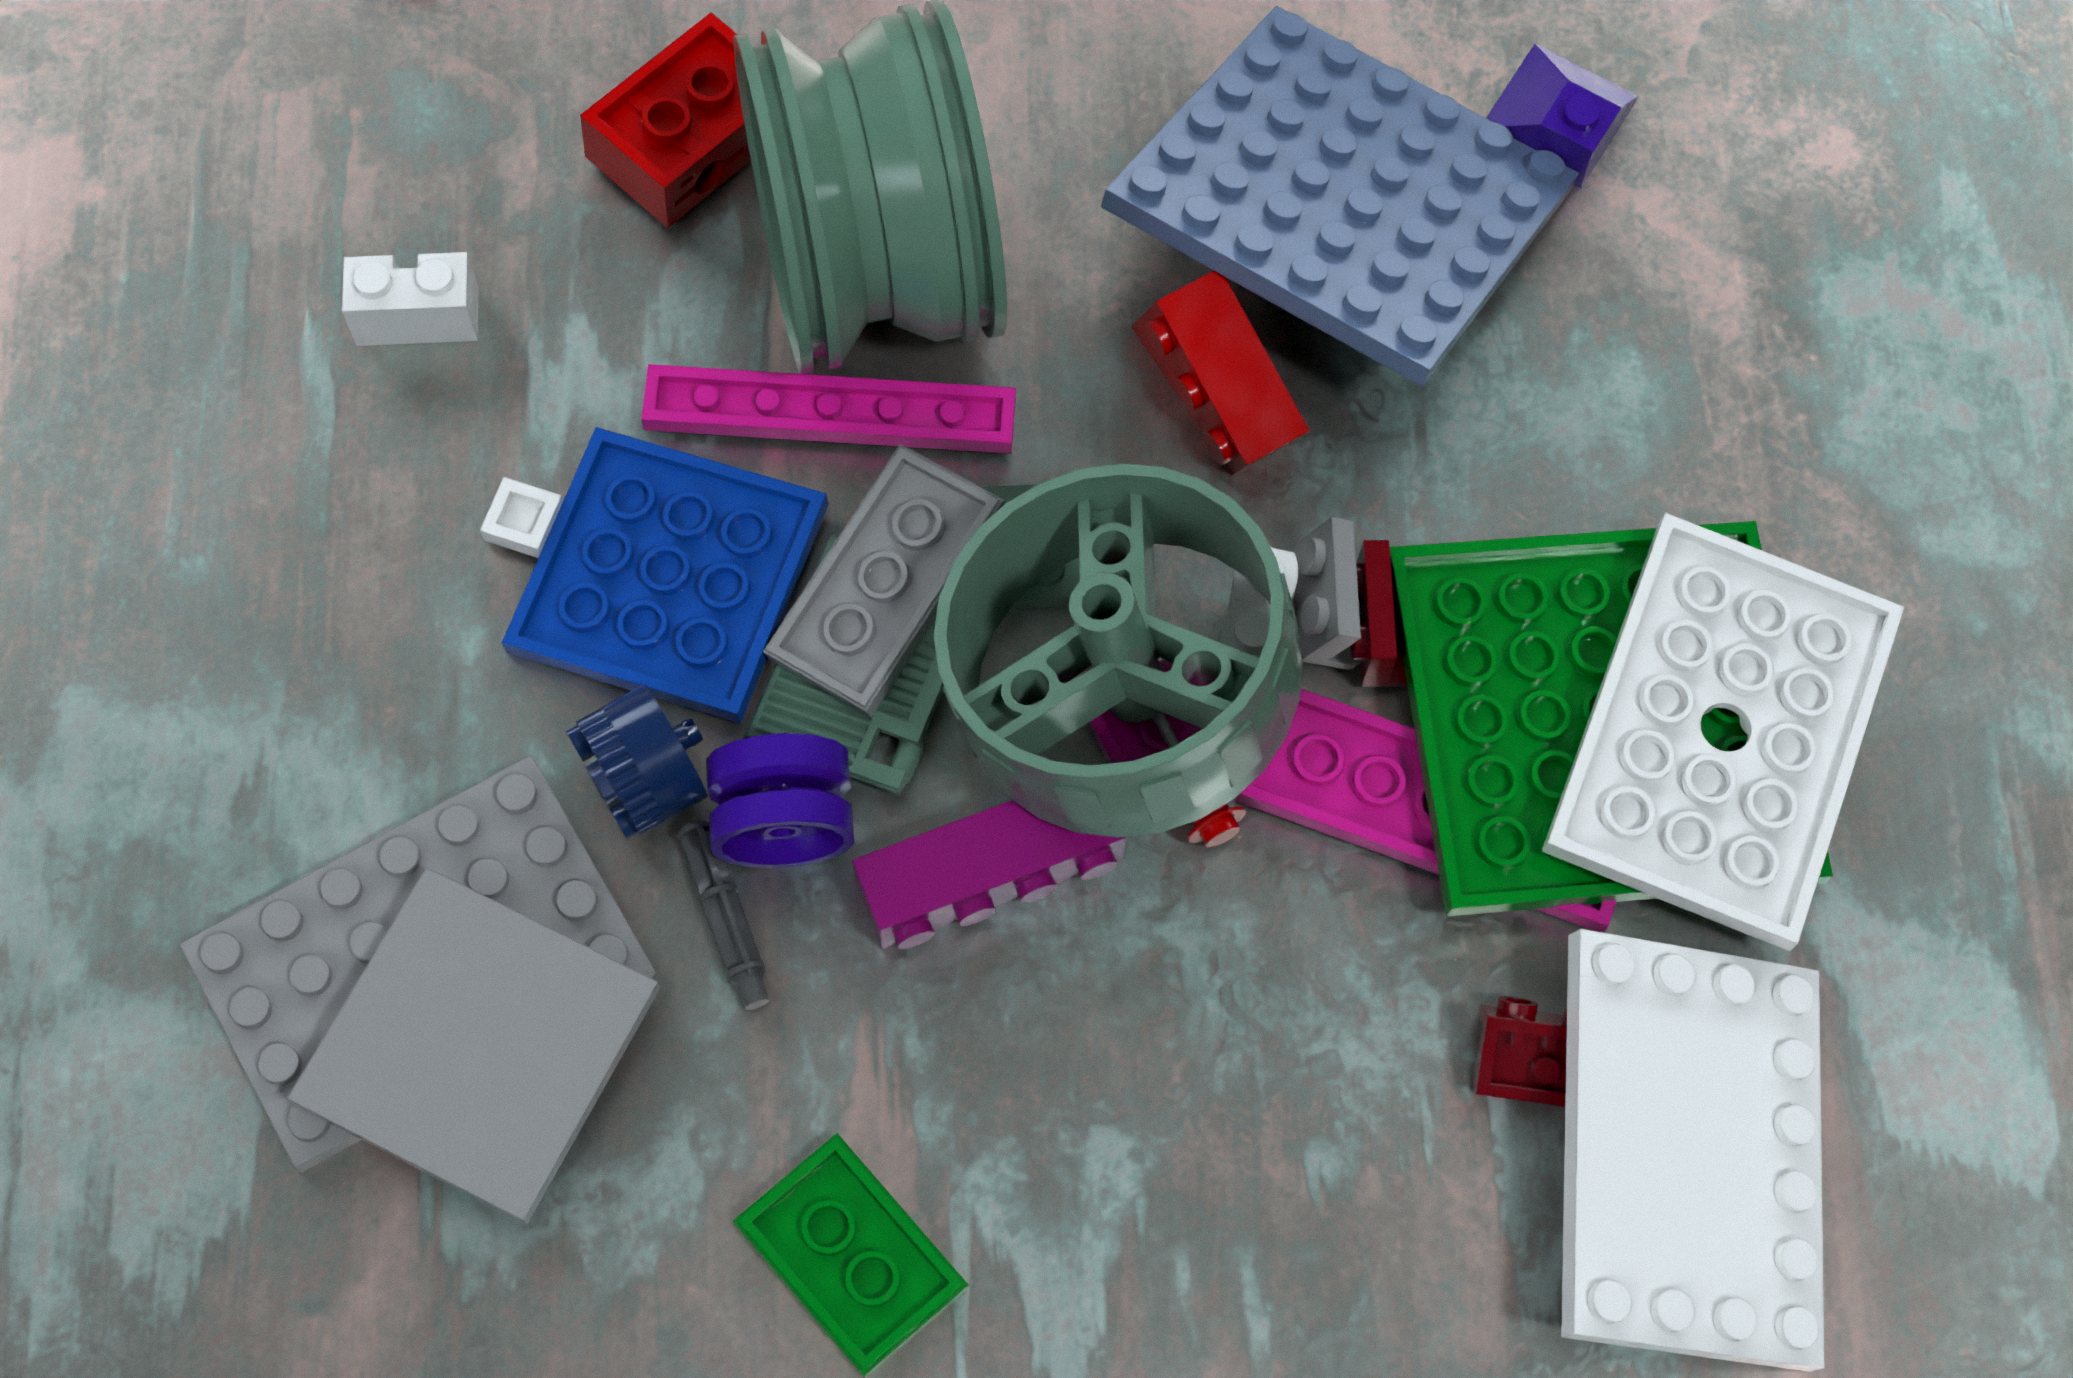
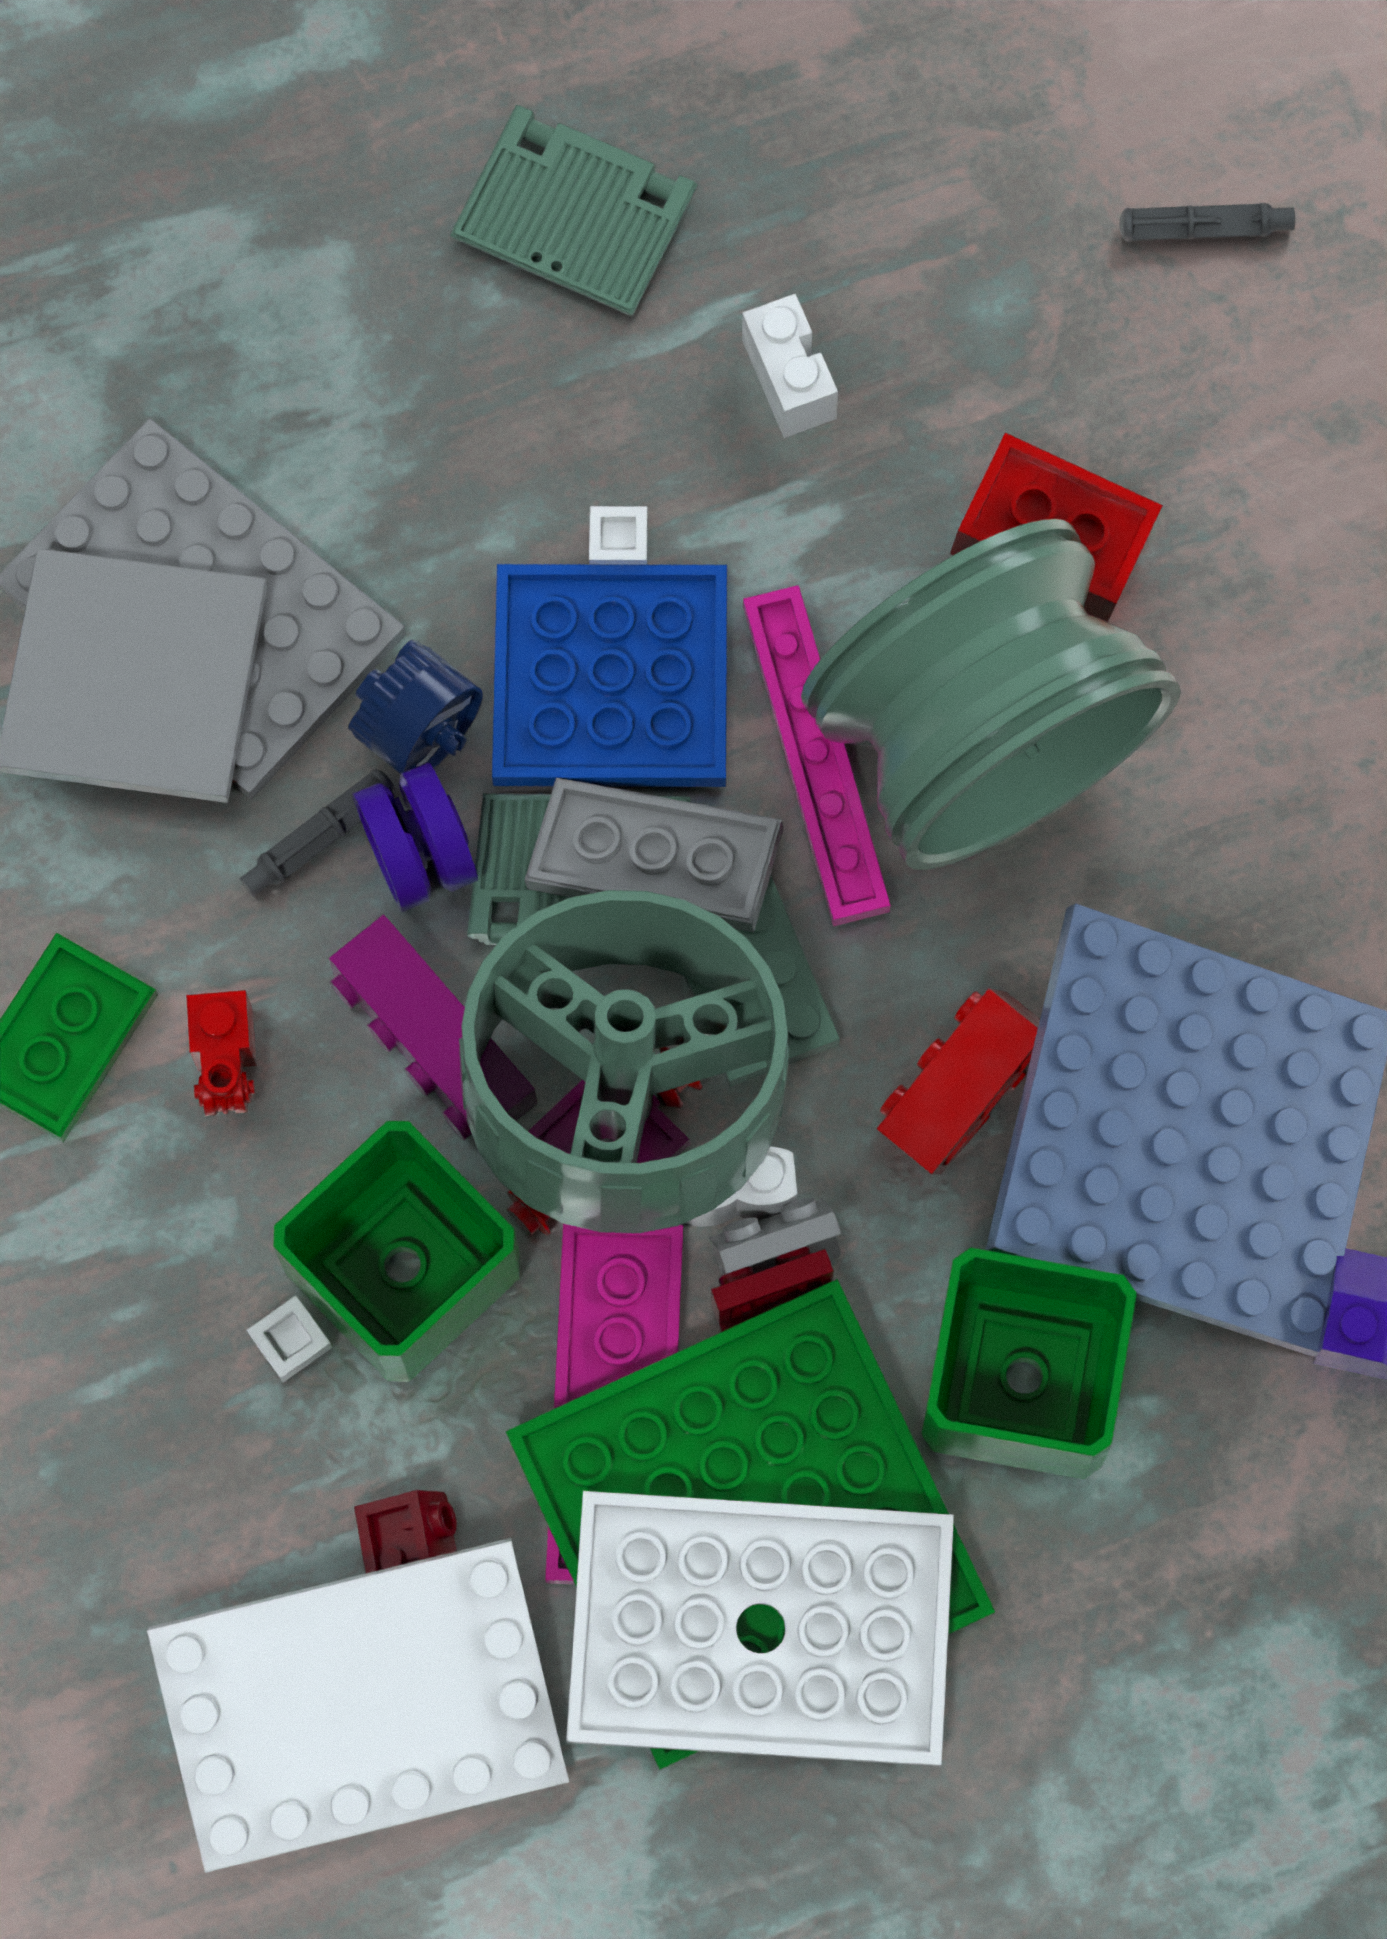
camera: 75 degrees right, 5 degrees up
none -> red brick [186,990,257,1116]
none -> white plate [246,1295,332,1382]
none -> green plate [273,1121,520,1382]
none -> sand green window [450,105,698,316]
none -> green plate [921,1248,1137,1480]

